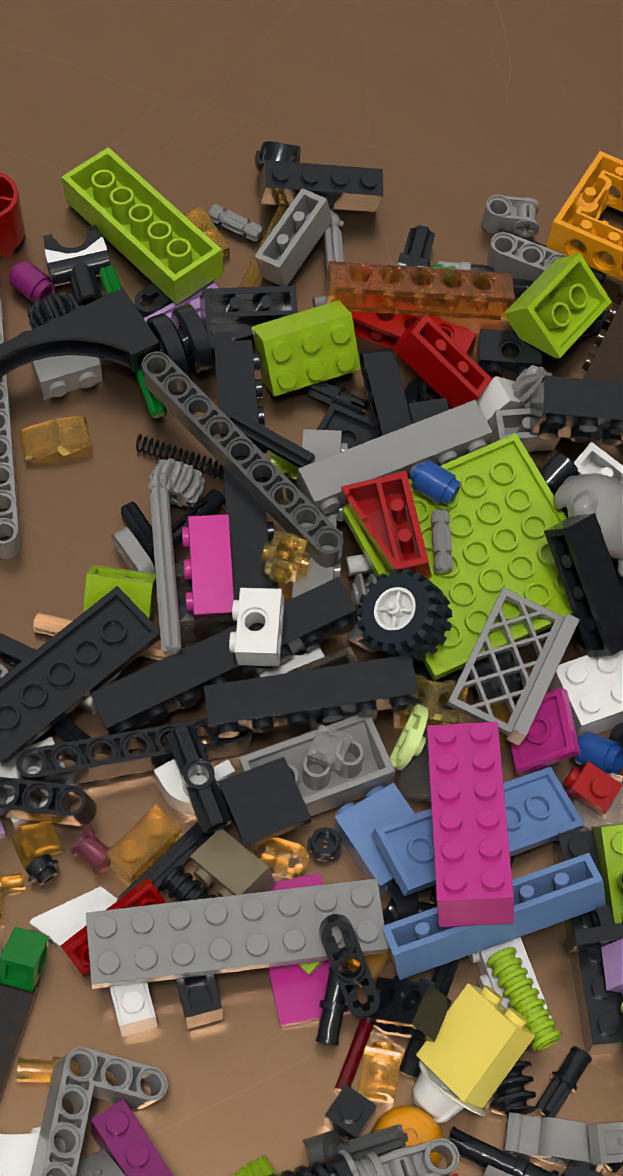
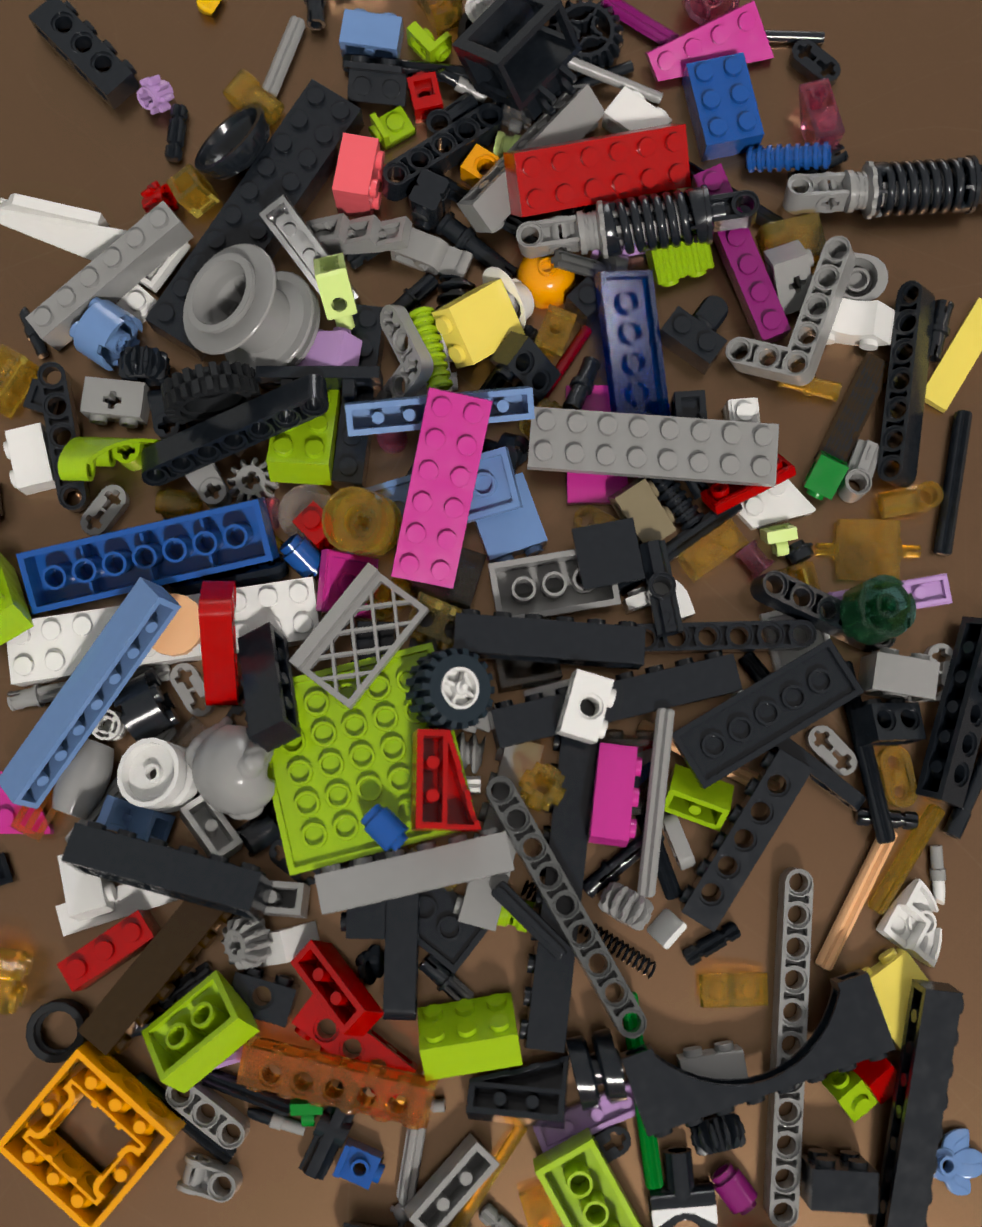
camera: 165 degrees left, 20 degrees up
clear tile [307,725,353,771] -> none
black plate [307,827,342,861] -> none
black beam [319,914,380,1017] -> none
yellowish green plate [389,704,428,771] -> none
light grey axle [431,510,453,574] -> none
none -> black axle [158,962,214,1010]
none -> clear yellow wheel [321,486,402,557]
none -> blue brick [332,1137,385,1190]
none -> light grey beam [375,304,434,400]
none -> clear blue plate [594,270,670,416]
none -> white slope [647,909,687,949]
none -> black brick [657,295,728,375]
none -> black brick [678,746,813,932]
none -> black axle [682,921,741,966]
none -> yellowish green tile [759,523,798,557]

